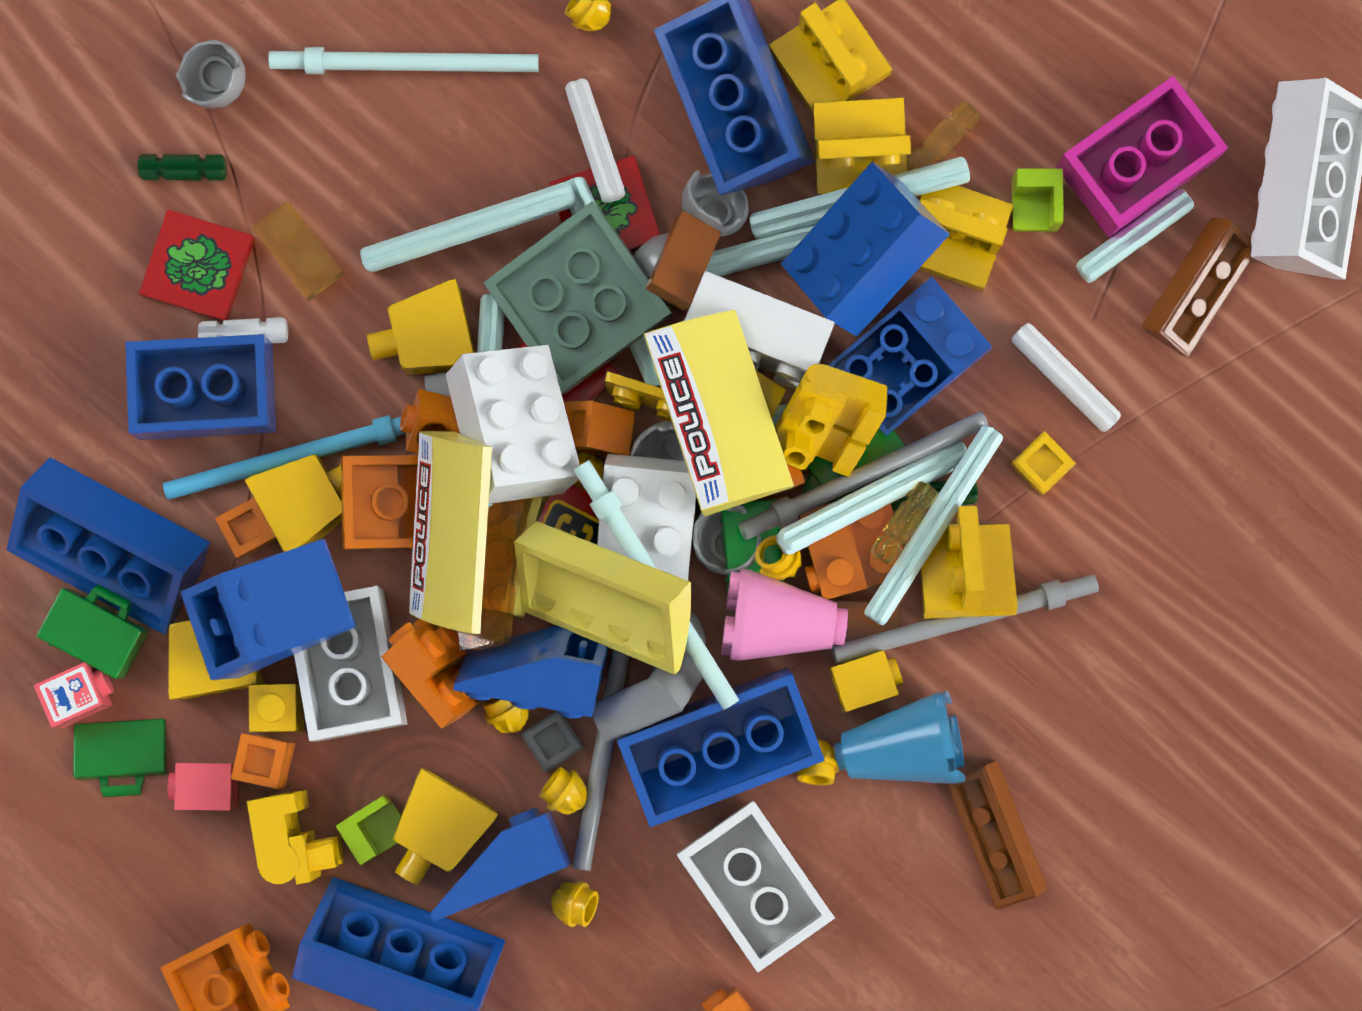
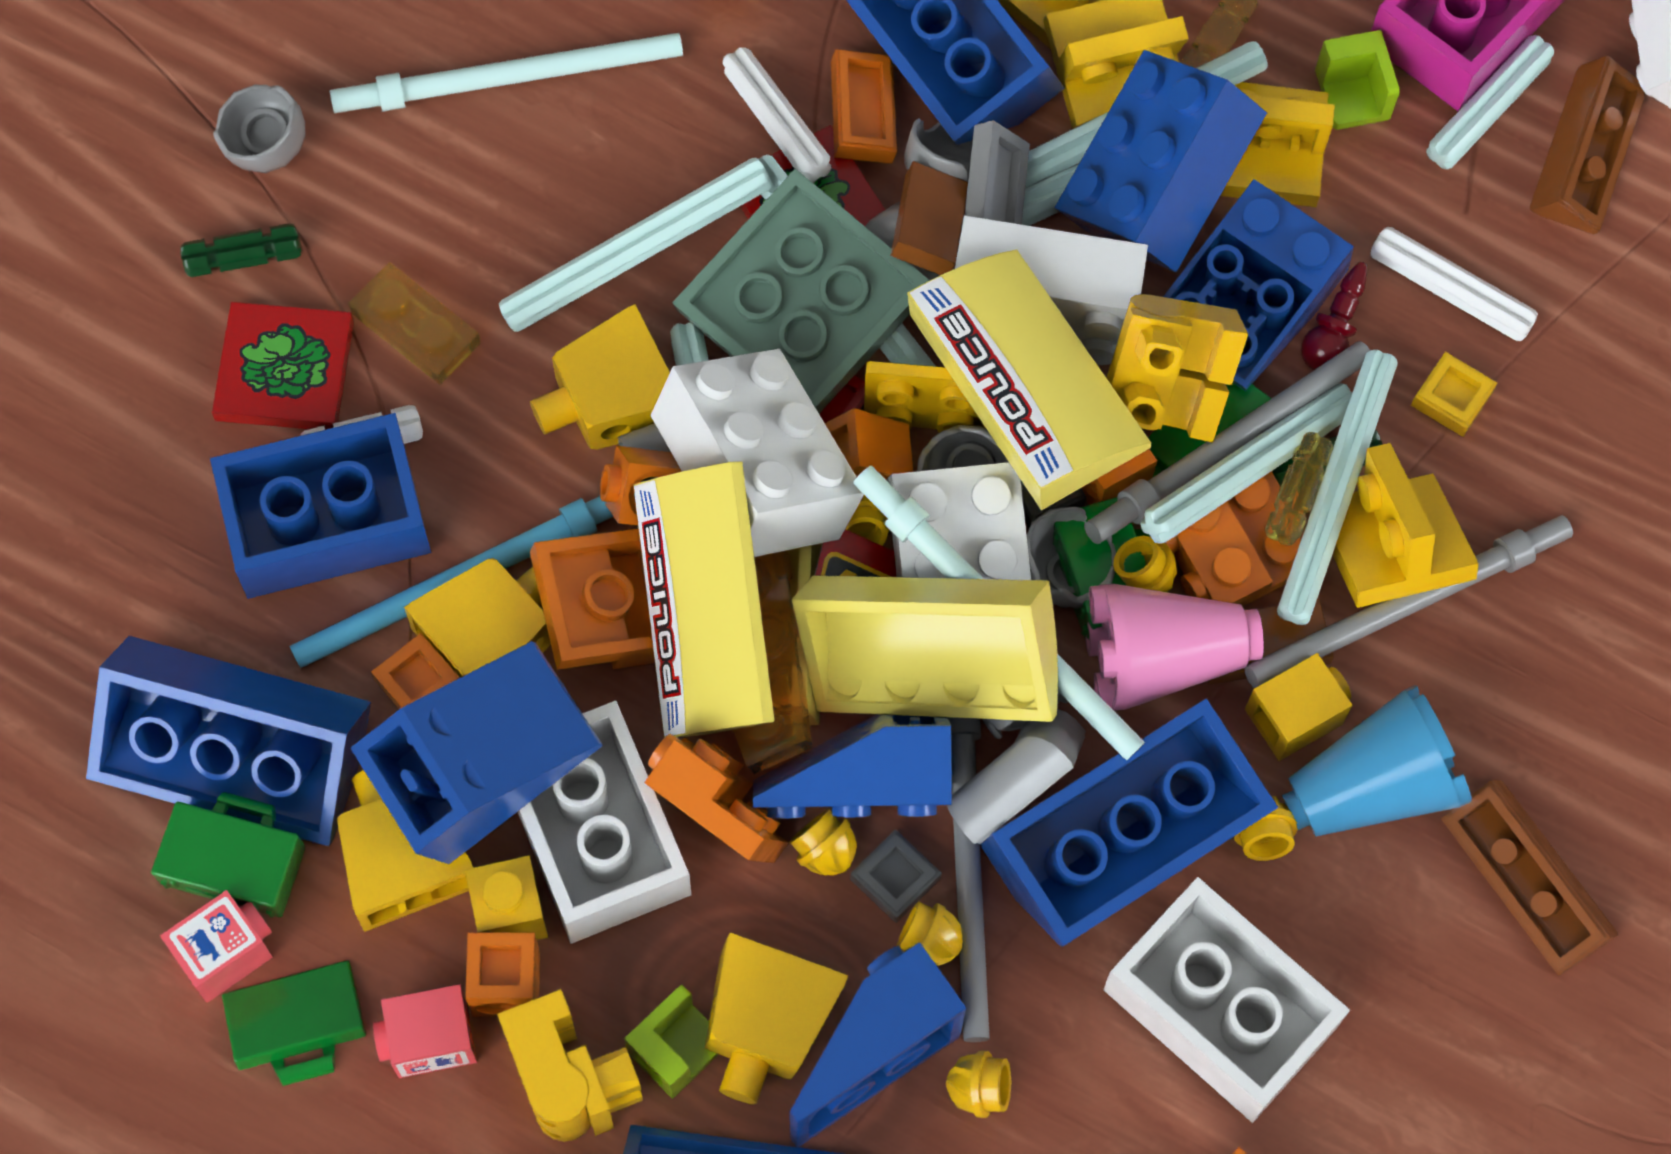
camera: 15 degrees left, 15 degrees down
none -> orange tile [831,49,897,164]
none -> light grey tile [965,120,1030,225]
none -> dark red bar [1301,262,1367,370]

